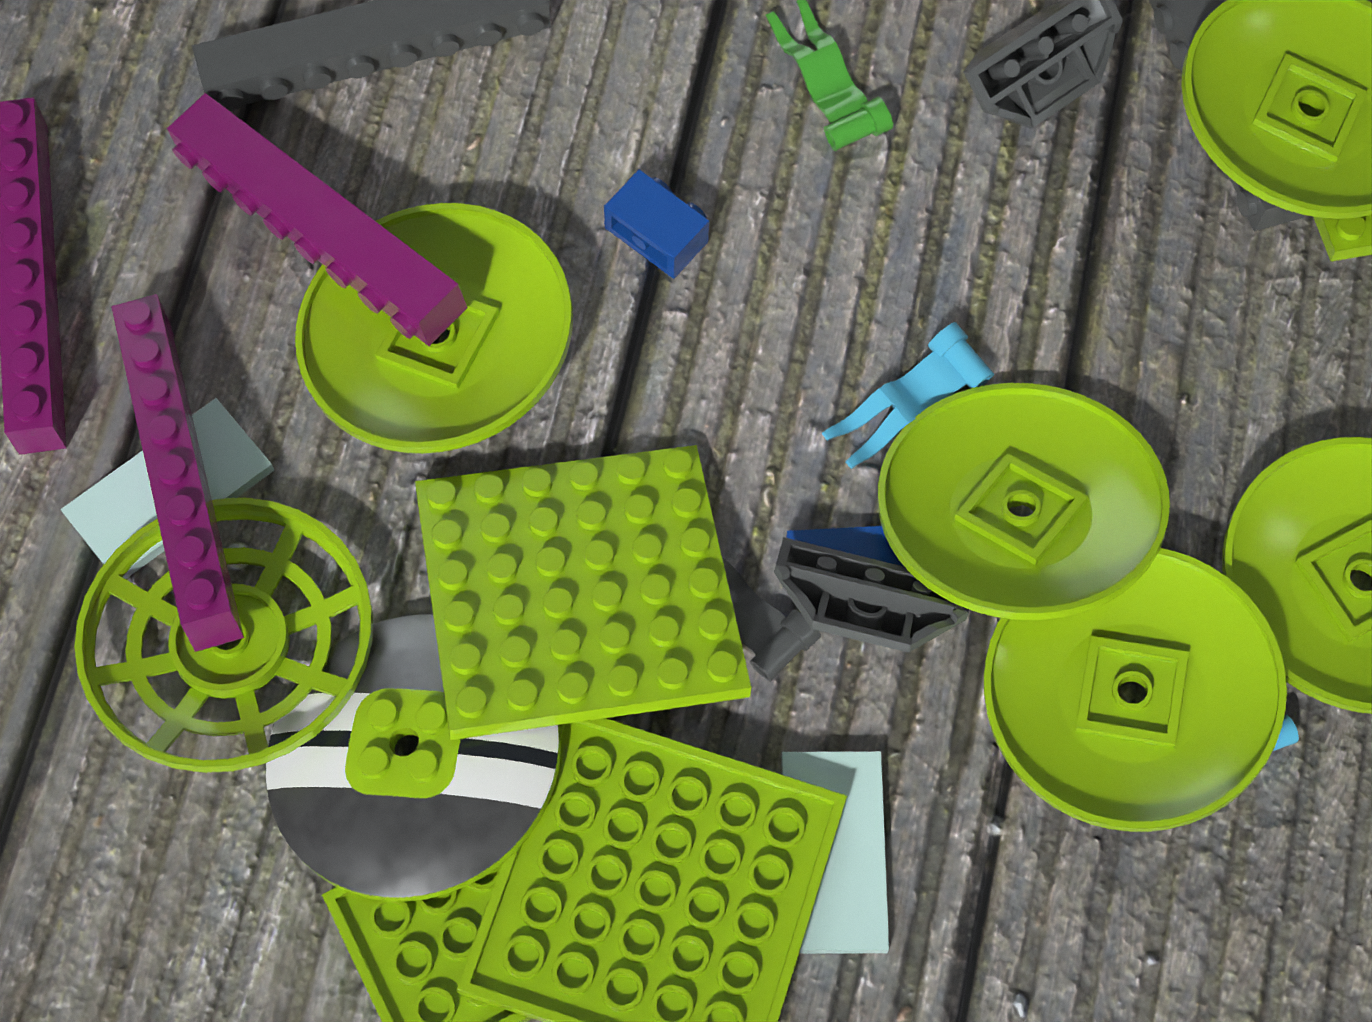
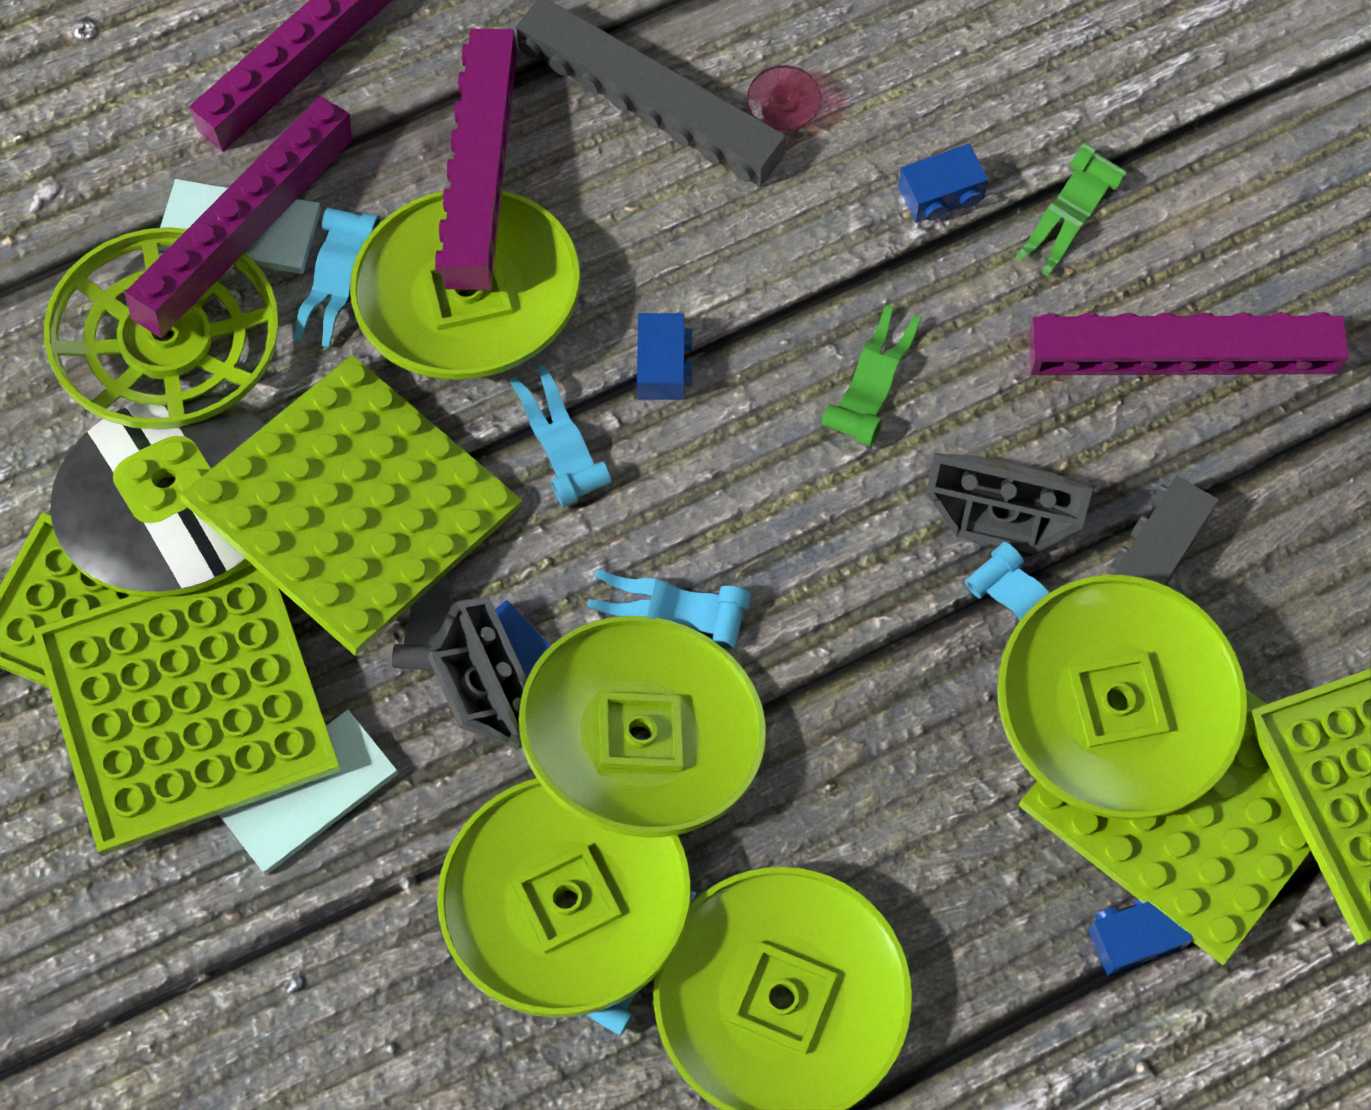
camera: 55 degrees right, 0 degrees up
none -> medium azure flag [293,208,381,348]
none -> medium azure flag [509,365,612,508]
none -> medium azure flag [965,542,1049,620]

